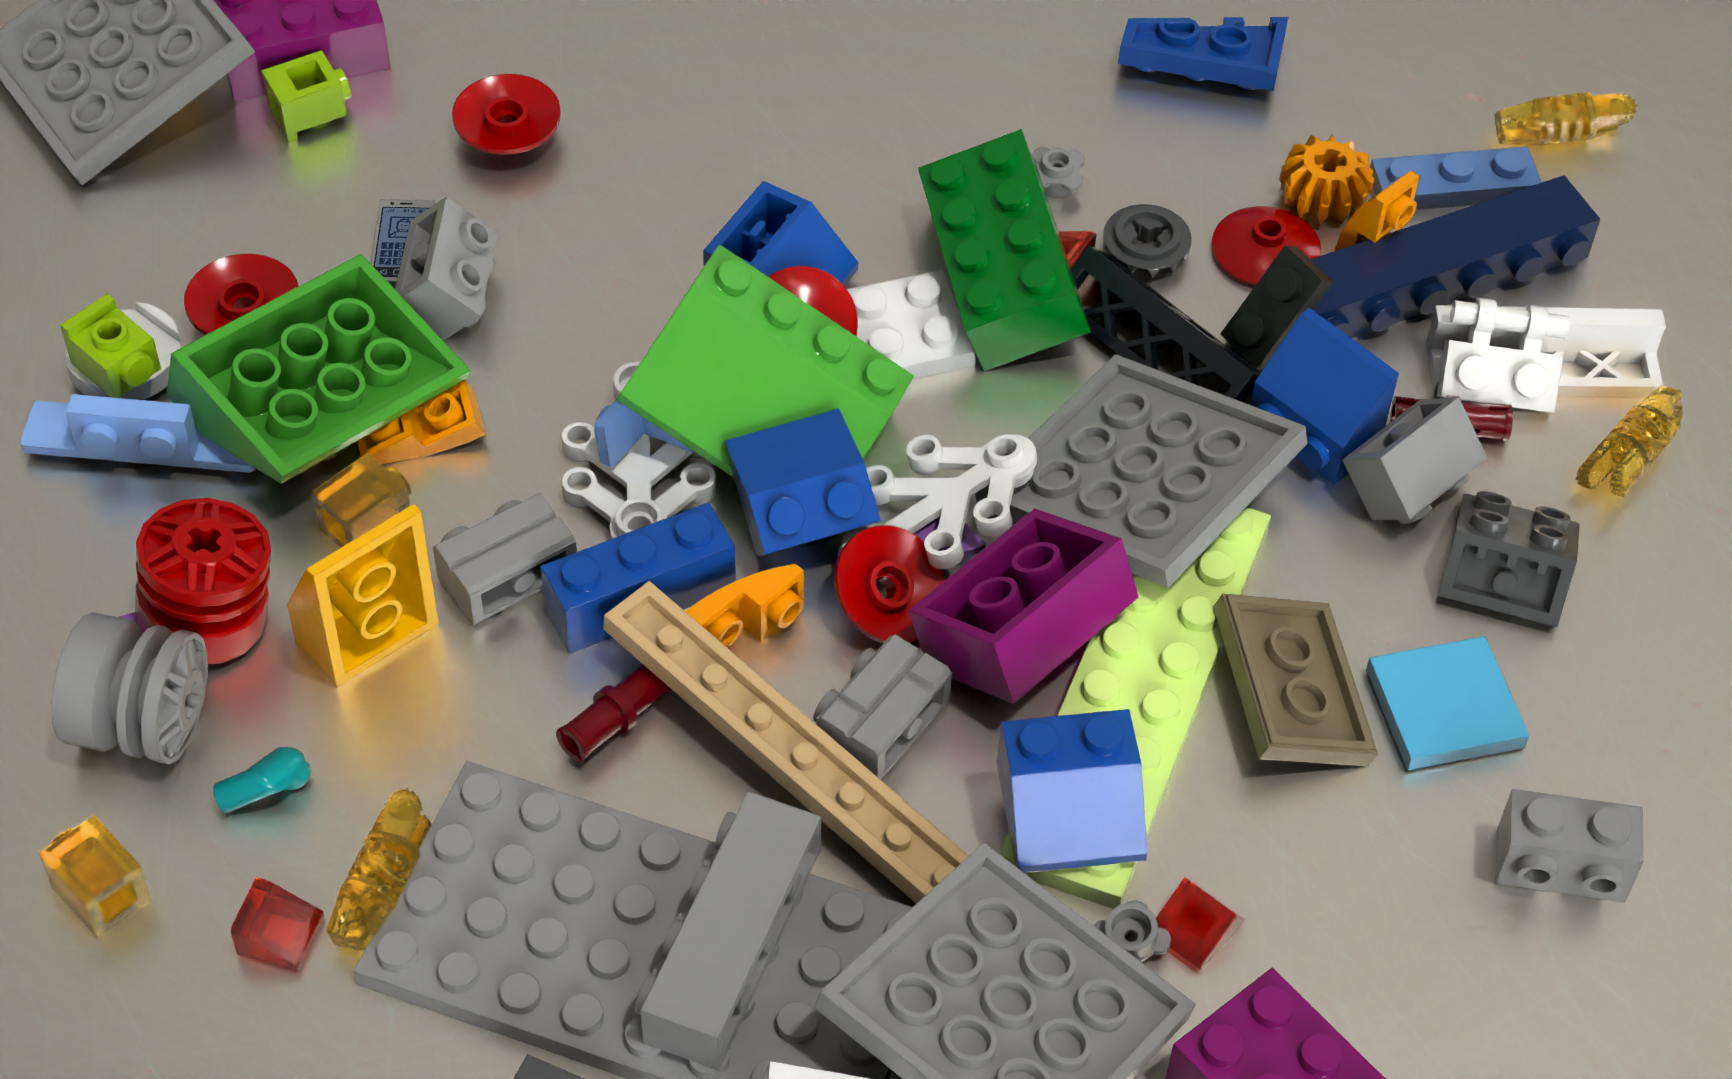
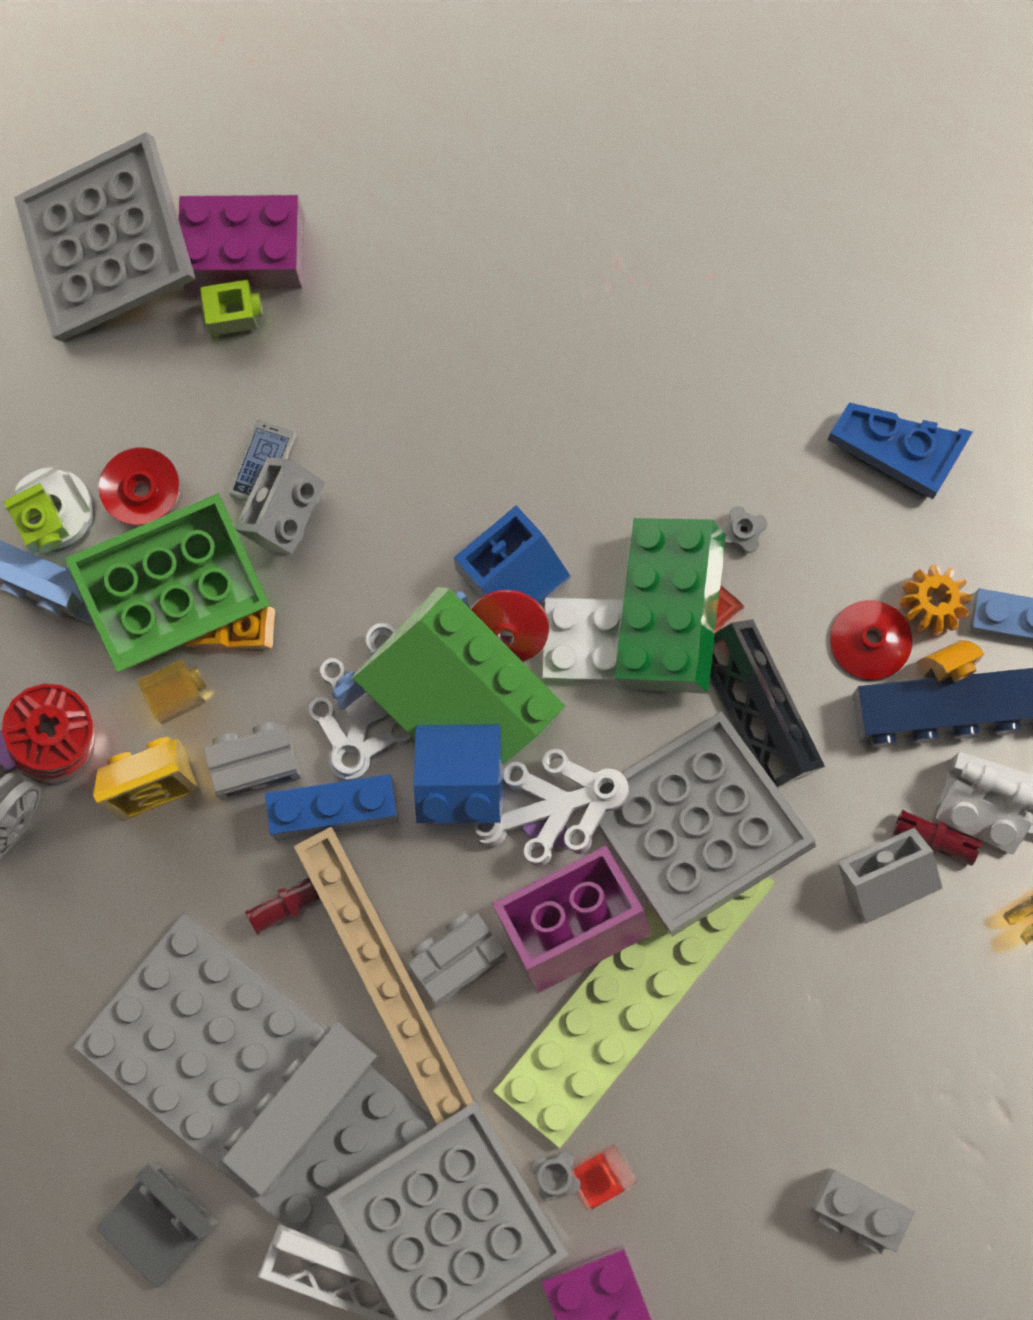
camera: 25 degrees right, 25 degrees up
teal arm [213,747,311,813] -> none
clear red slope [231,877,325,972] -> none
clear yellow hinge [327,788,432,951] -> none
red dish [452,74,561,155] -> none
light orange slope [685,564,804,648] -> none
red dish [834,525,945,643] -> none
slope [997,709,1147,873] -> none
dark grey gear [1103,204,1192,278] -> none
dark tan tile [1213,594,1378,766] -> none
pearl dark grey plate [1220,245,1334,370] -> none
blue slope [1250,308,1399,485] -> none
medium azure tile [1366,636,1529,771] -> none
dark grey bracket [1438,491,1580,627] -> none

